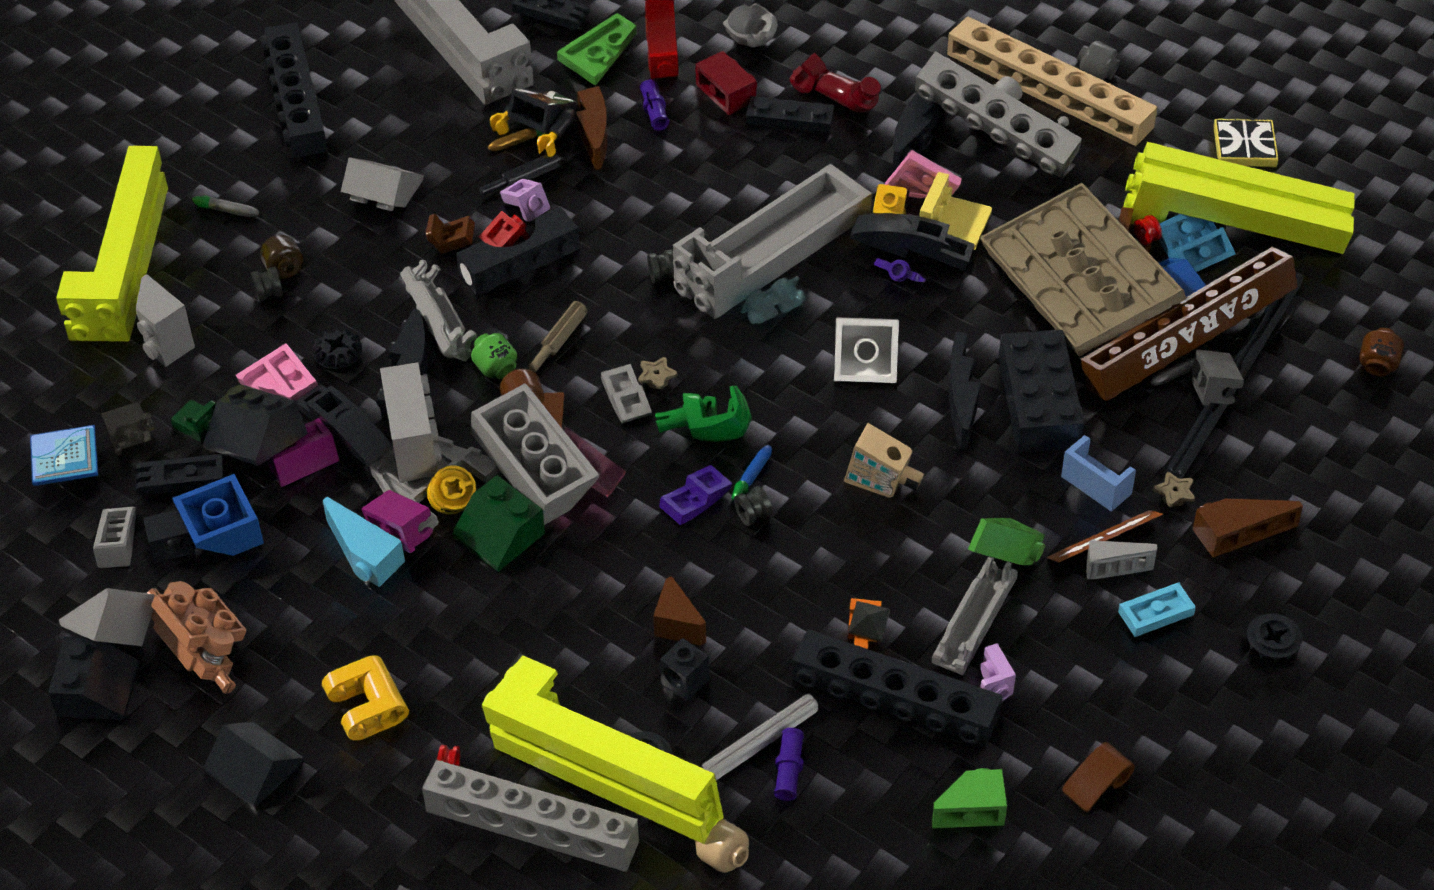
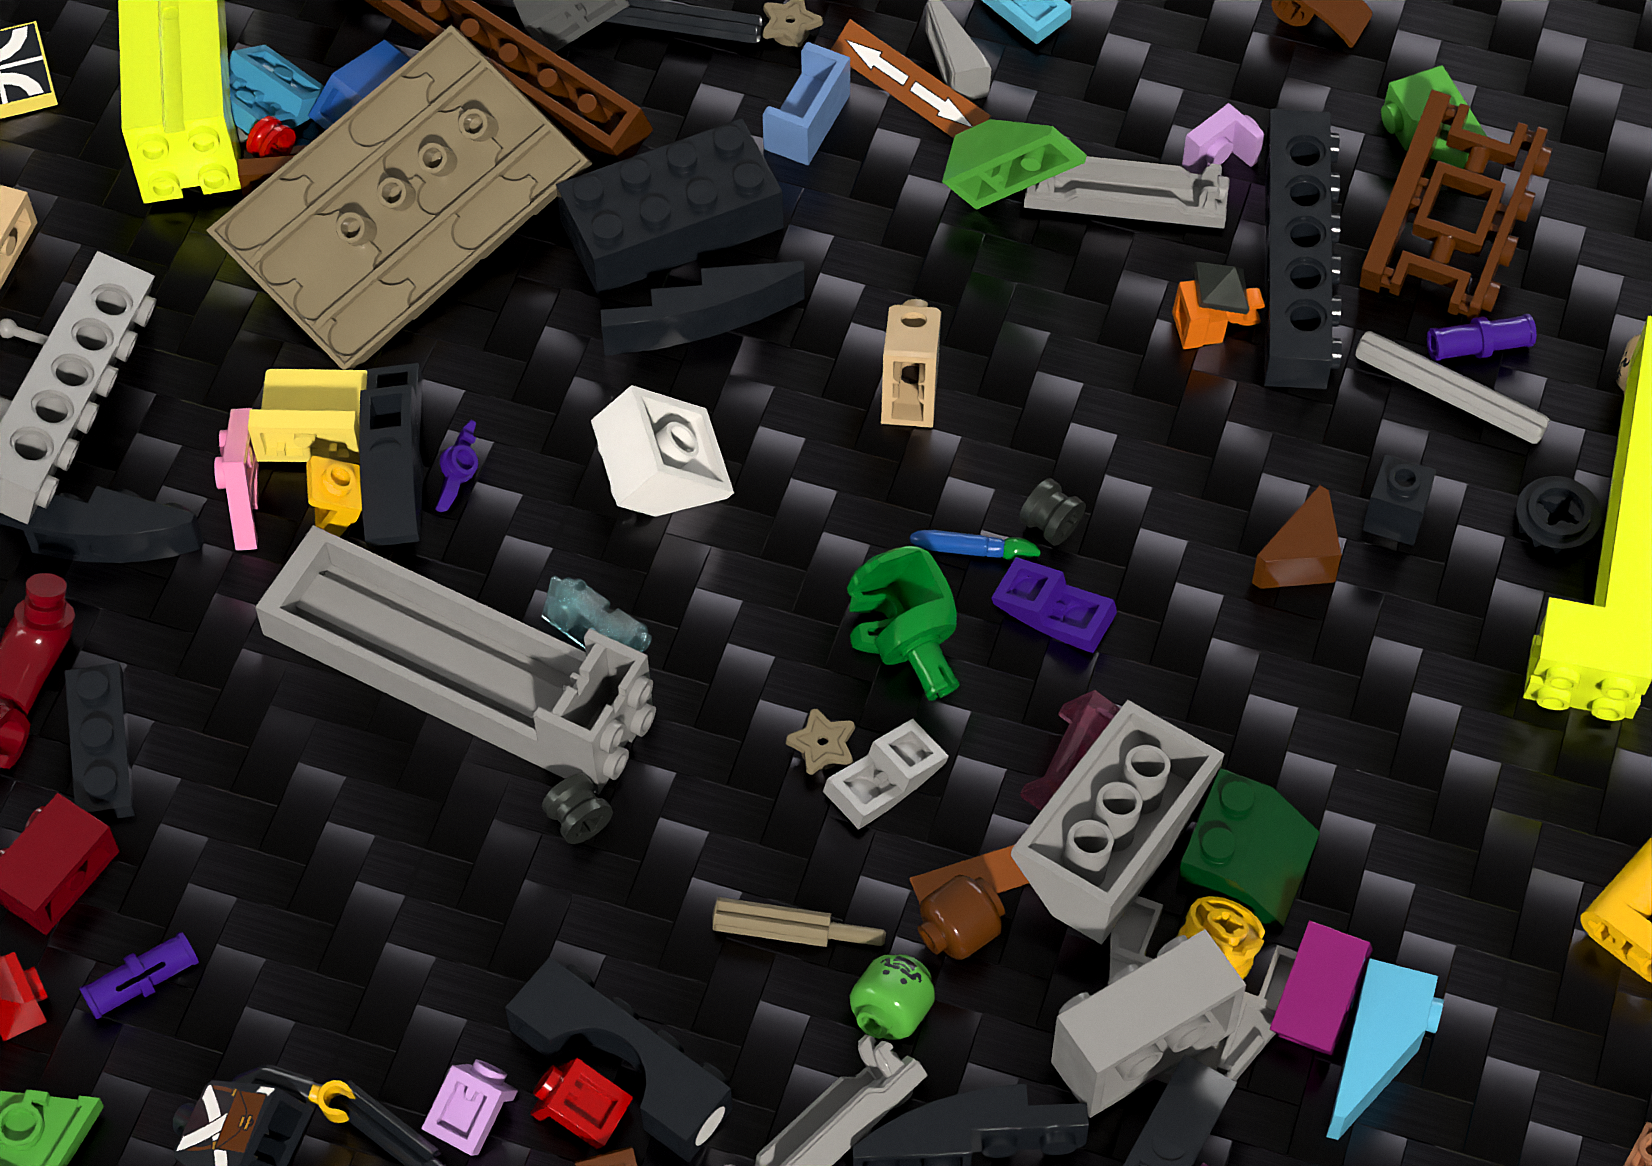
camera: 110 degrees left, 10 degrees up
reddish brown slope [576,86,608,170] -> none
none -> reddish brown fence [1360,89,1553,322]

